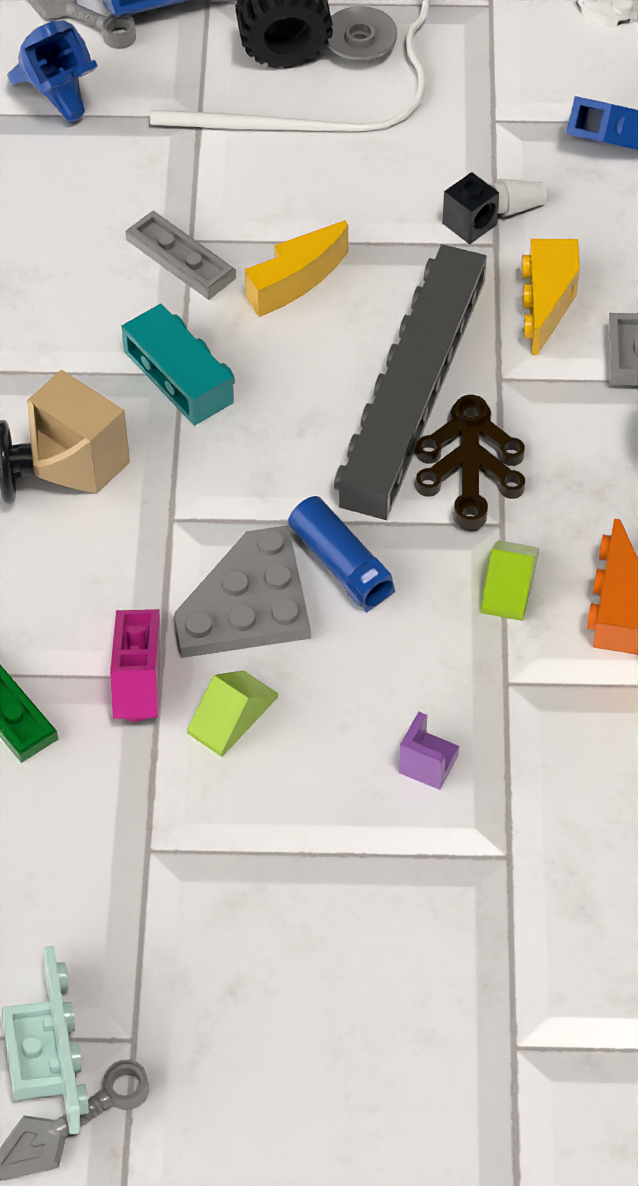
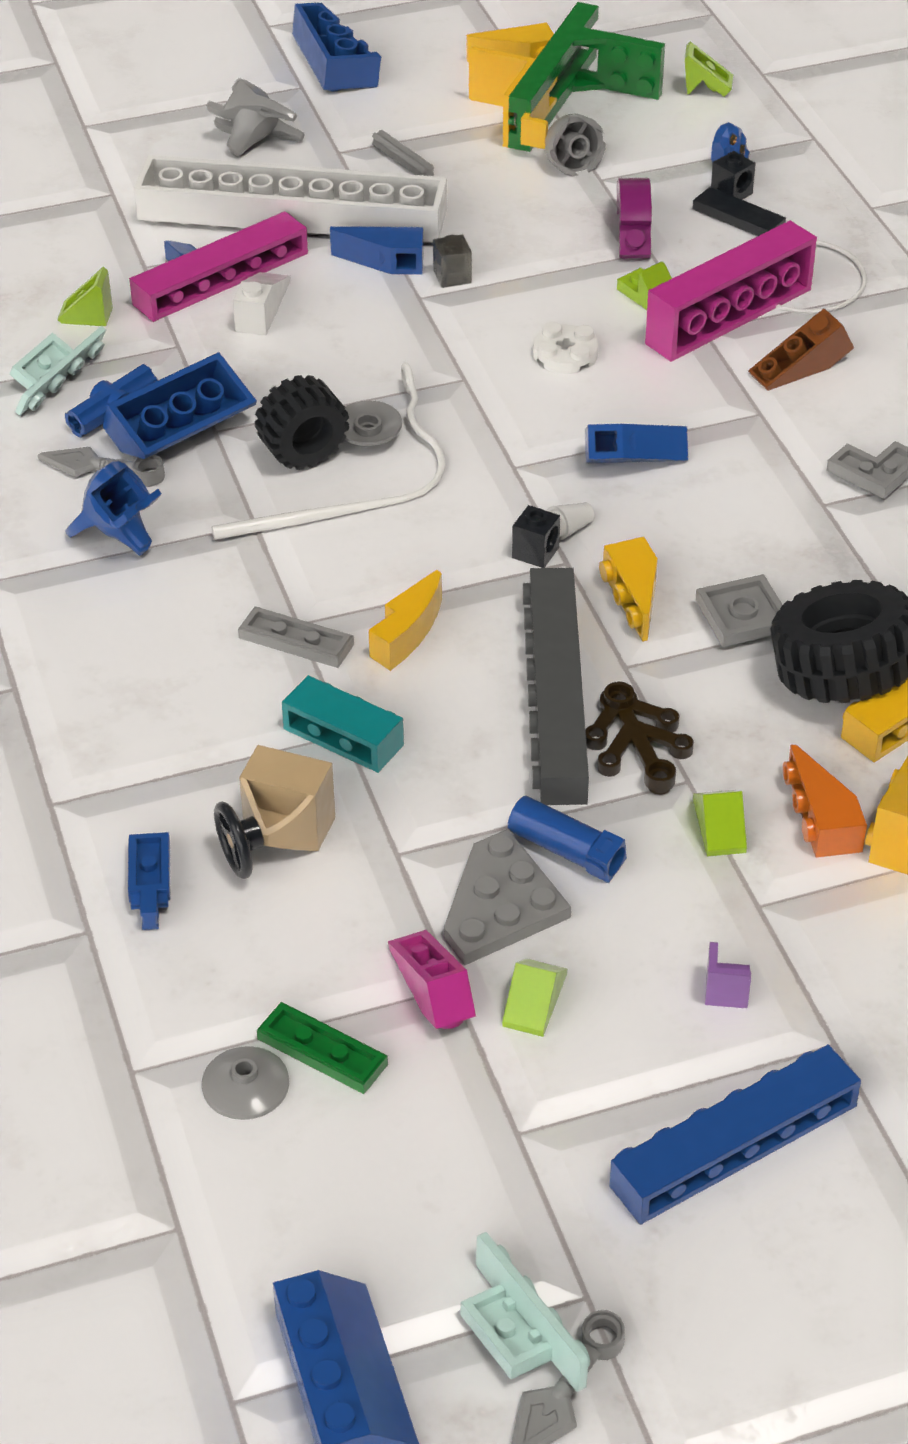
camera: 20 degrees left, 10 degrees down
none -> blue brick [609,1044,861,1225]

